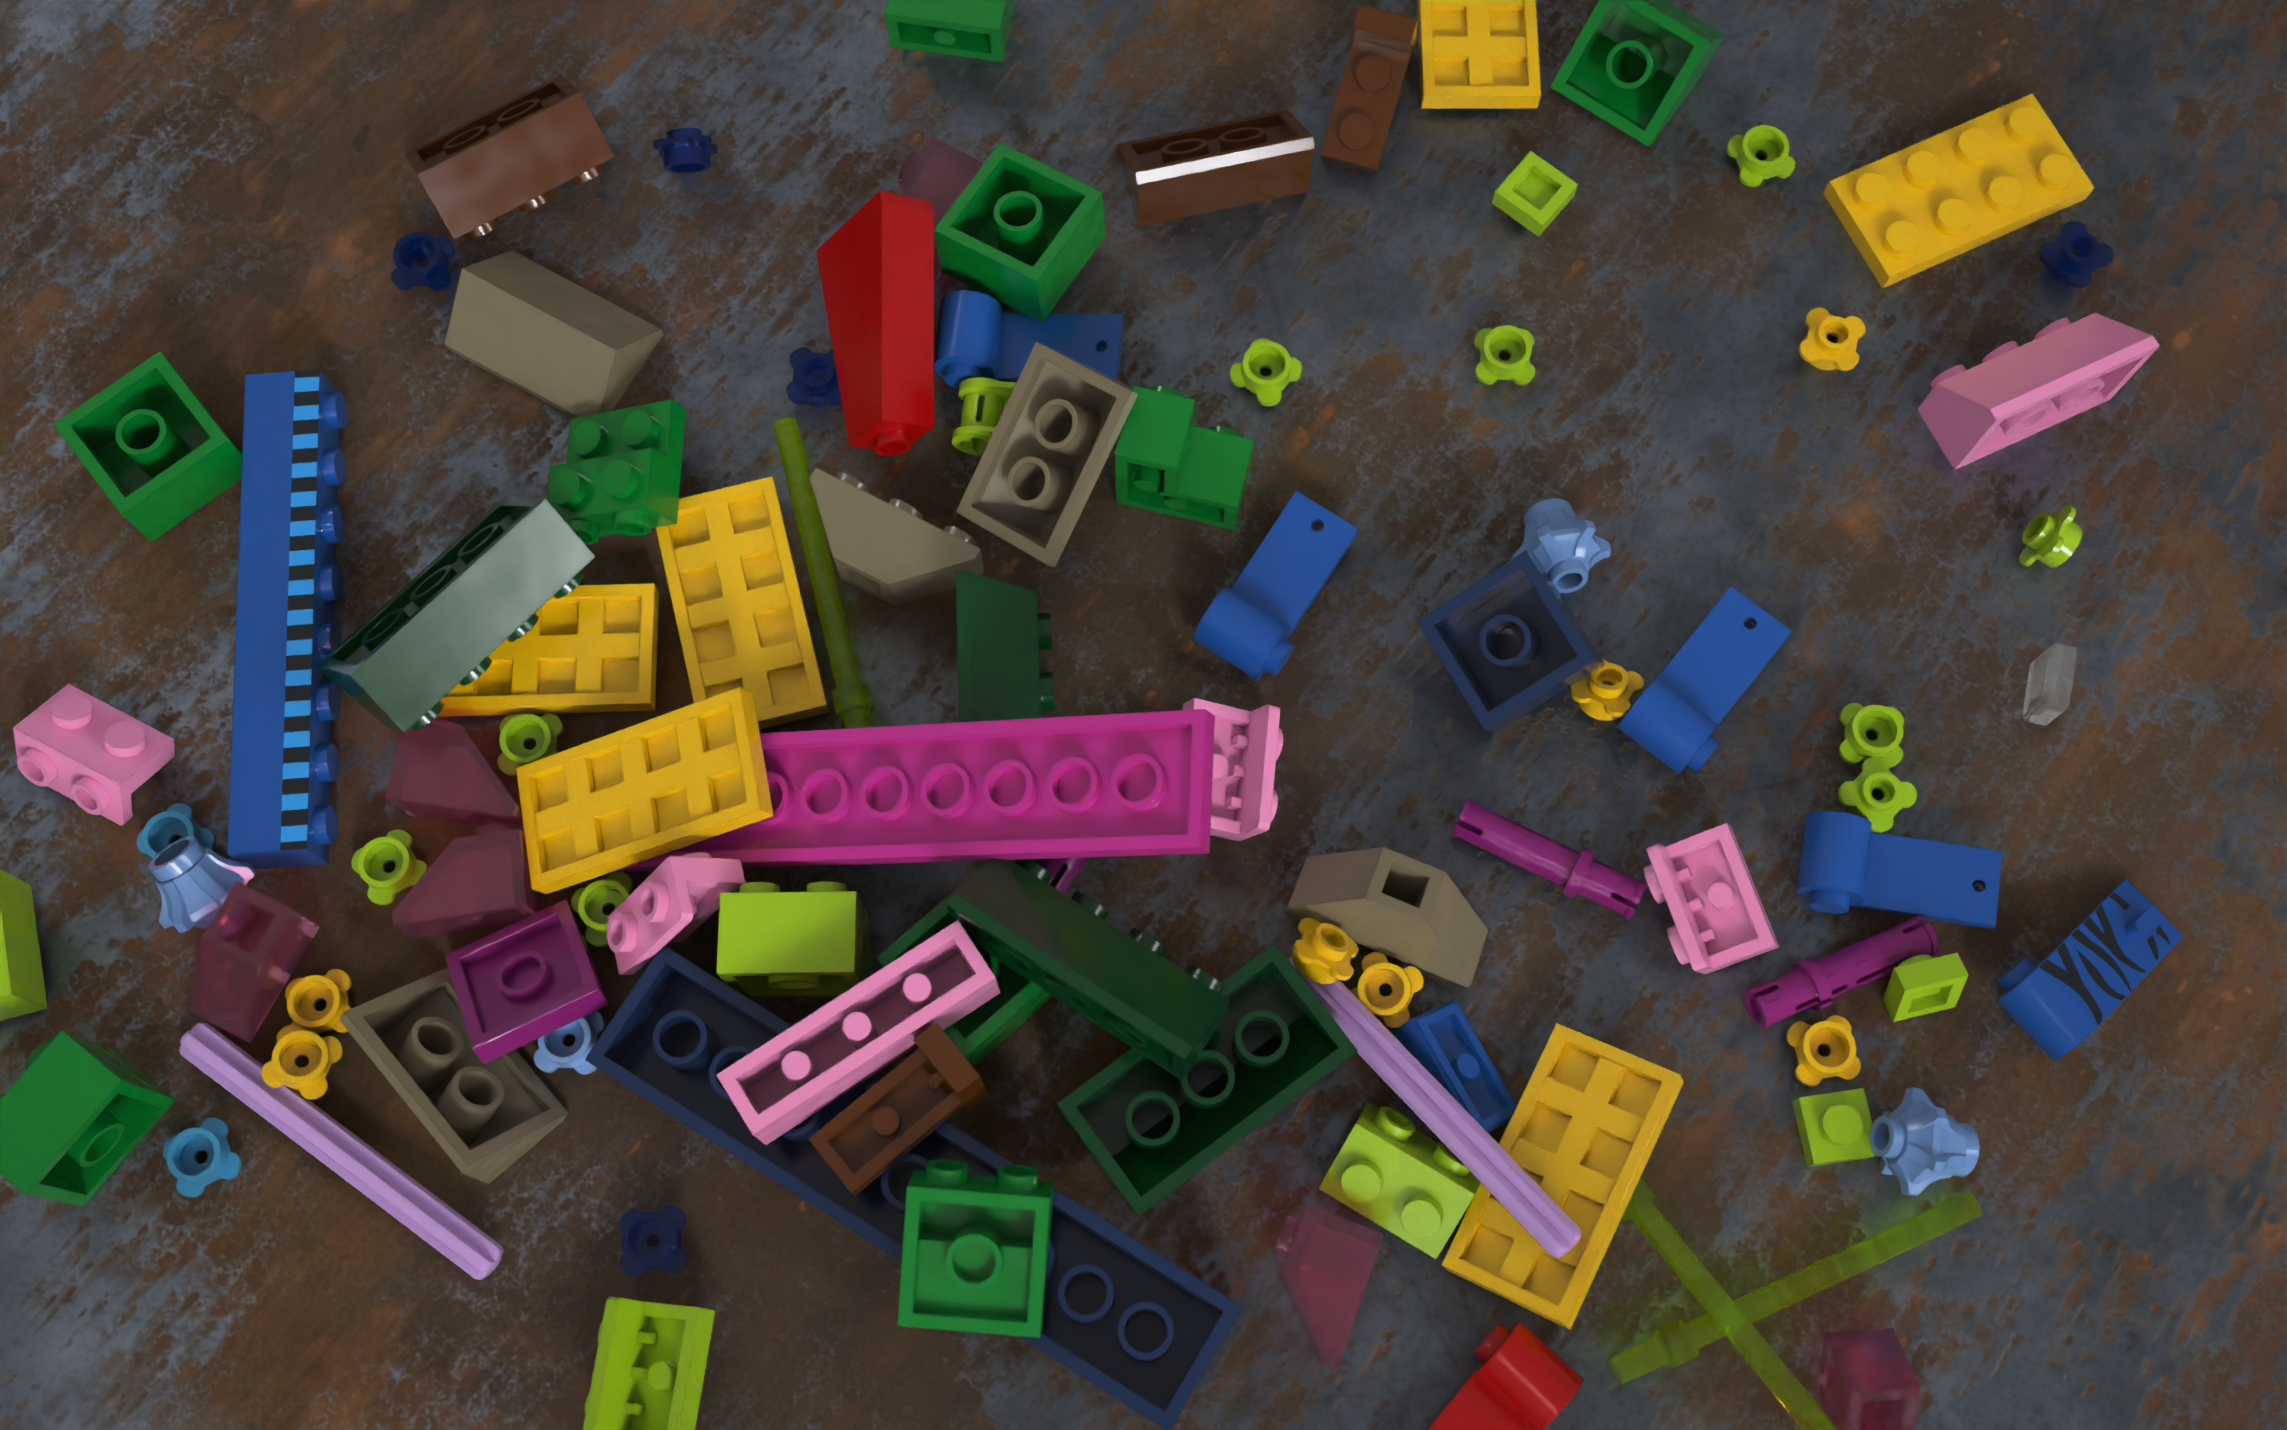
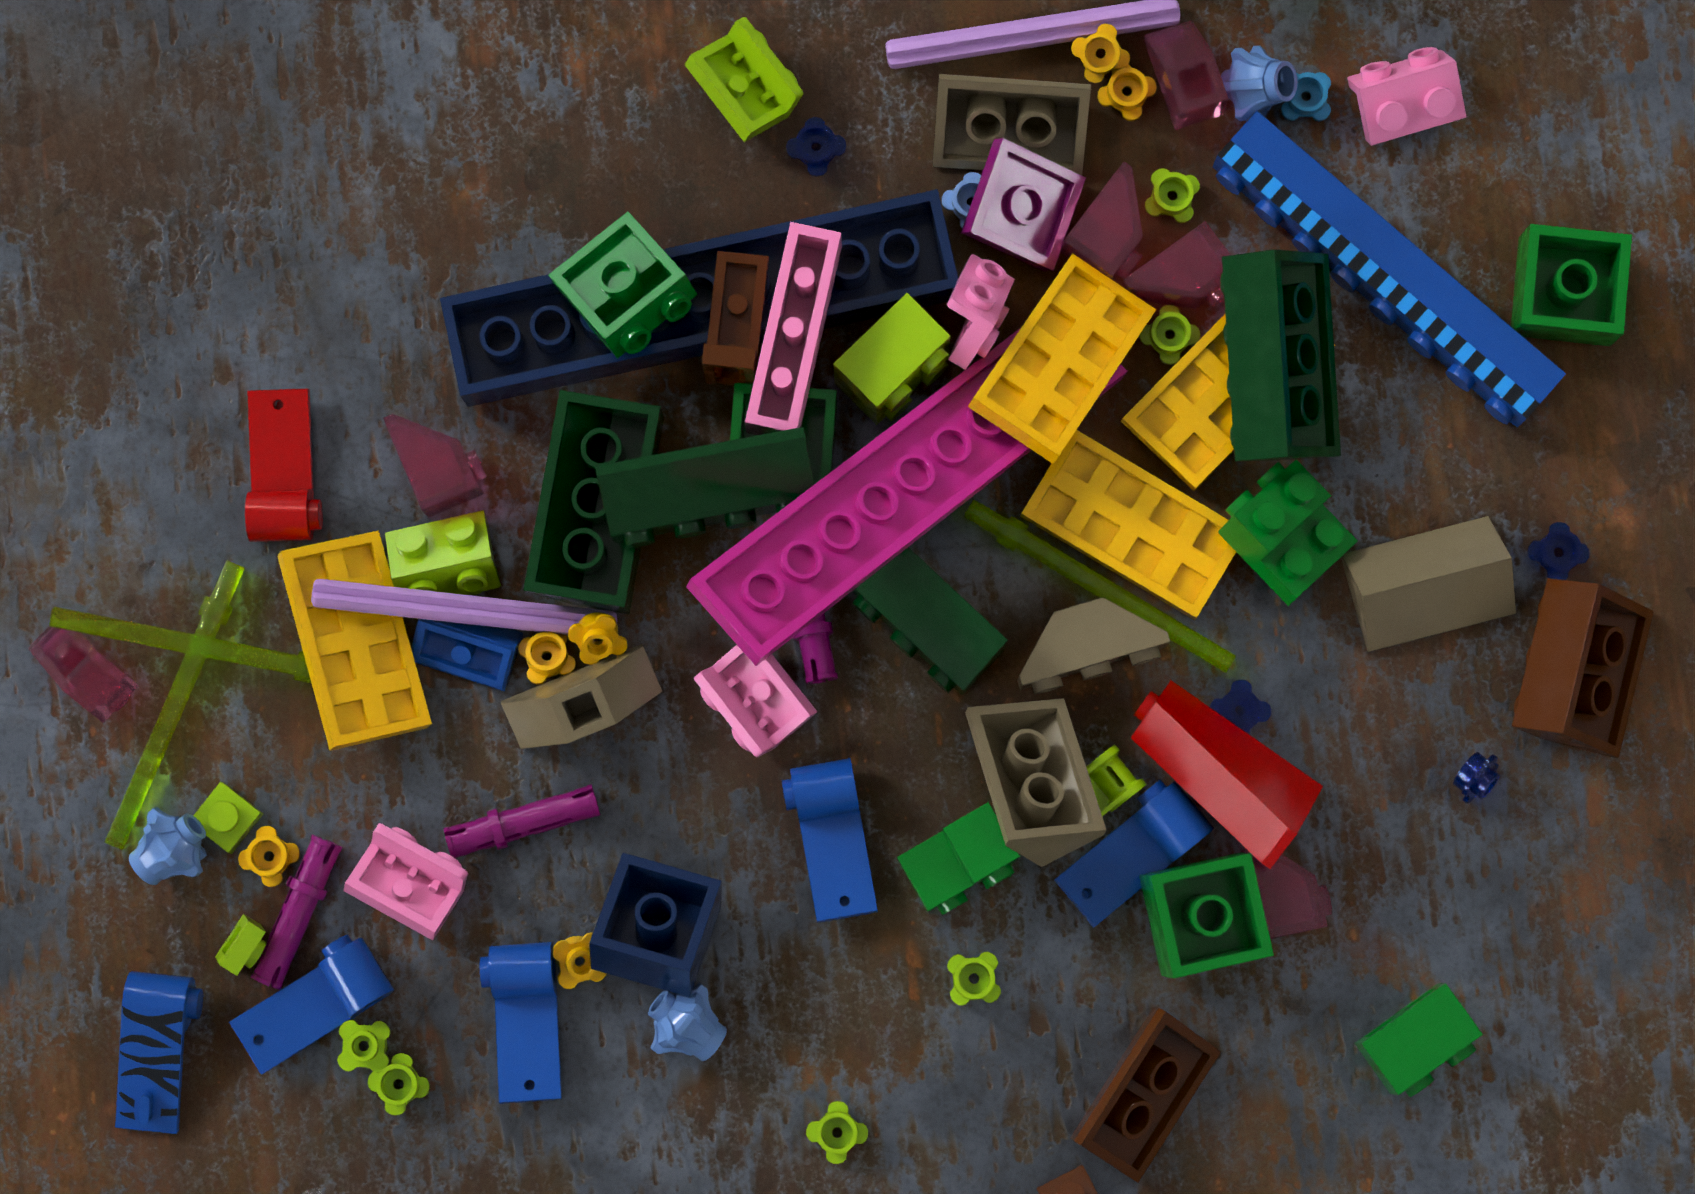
camera: 140 degrees right, 10 degrees up
lime plate [571,872,633,948] -> none

